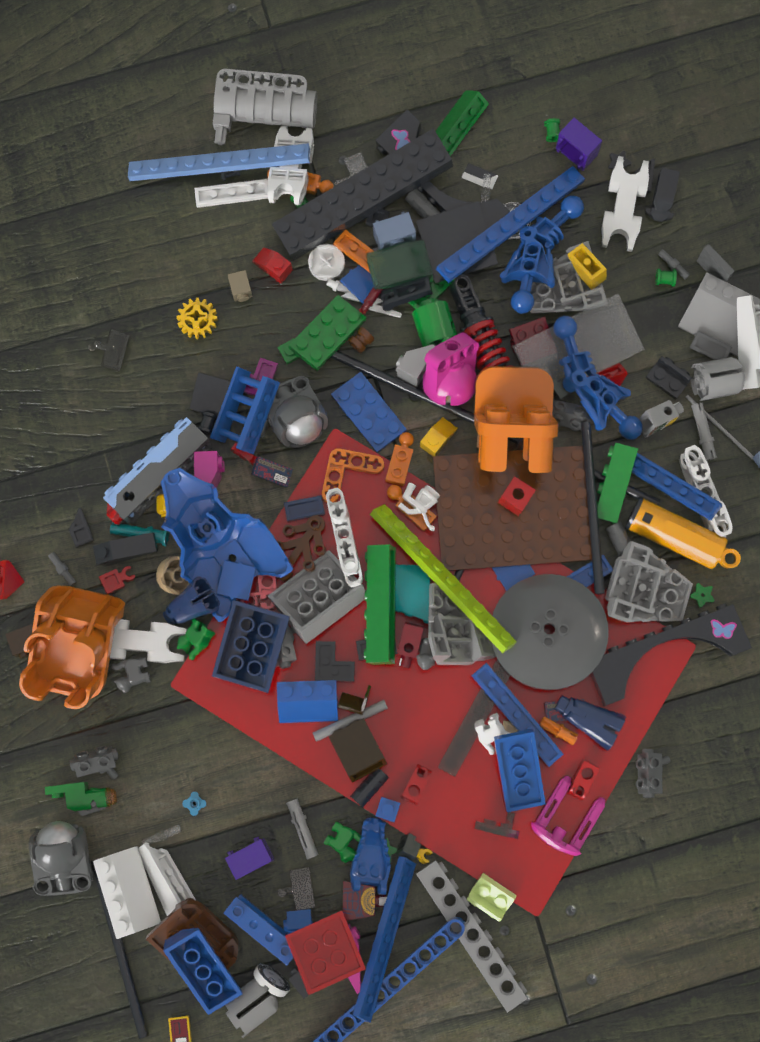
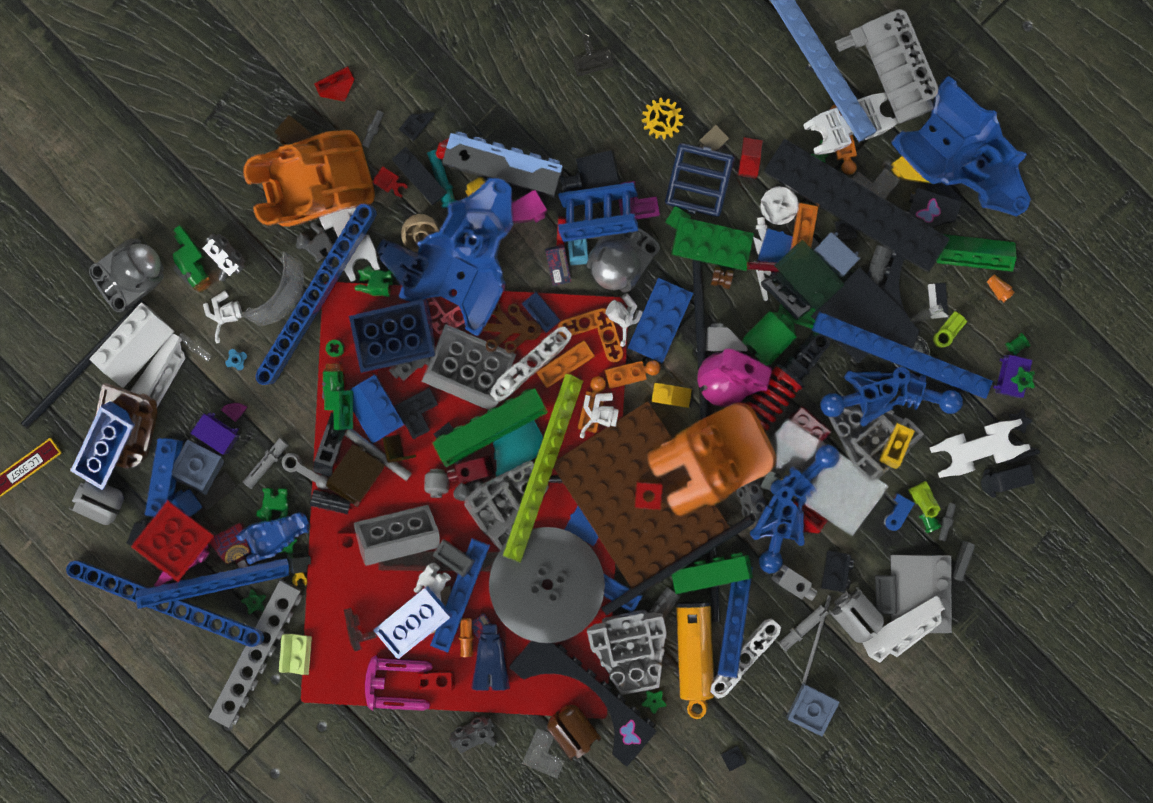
camera: 55 degrees right, 10 degrees up
white tile [194,179,269,208] -> none
blue piece [217,561,256,601] -> none
white tile [253,964,290,997] -> none
blue brick [375,797,400,822] -> none
none -> sand blue container [172,440,224,495]
none -> white piece [203,290,243,343]
none -> magenta tile [221,403,248,422]
none -> clear windscreen [241,251,304,326]
none -> green plate [241,589,266,614]
none -> blue beam [256,204,377,385]
none -> light grey piece [282,453,329,490]
none -> black slope [313,412,346,477]
none -> green plate [322,364,353,430]
none -> green bush [326,340,344,357]
none -> light grey slope [354,505,440,566]
none -> light grey head [424,469,449,498]
none -> dark grey tile [433,539,475,577]
none -> clear plate [522,728,565,779]
none -> orange plate [536,341,595,388]
none -> reddish brown cylinder [547,704,601,761]
none -> medium azure slope [568,238,589,265]
none -> white piece [605,293,643,347]
none -> dark blue bar [665,143,735,217]
none -> blue leg [884,493,915,531]
none -> blue piece [891,76,1031,217]
none -> yellow slope [891,156,930,184]
none -> lime piece [908,481,941,518]
none -> lime piece [933,311,968,348]
none -> orange cone [987,274,1015,303]
none -> green plate [1011,367,1035,392]

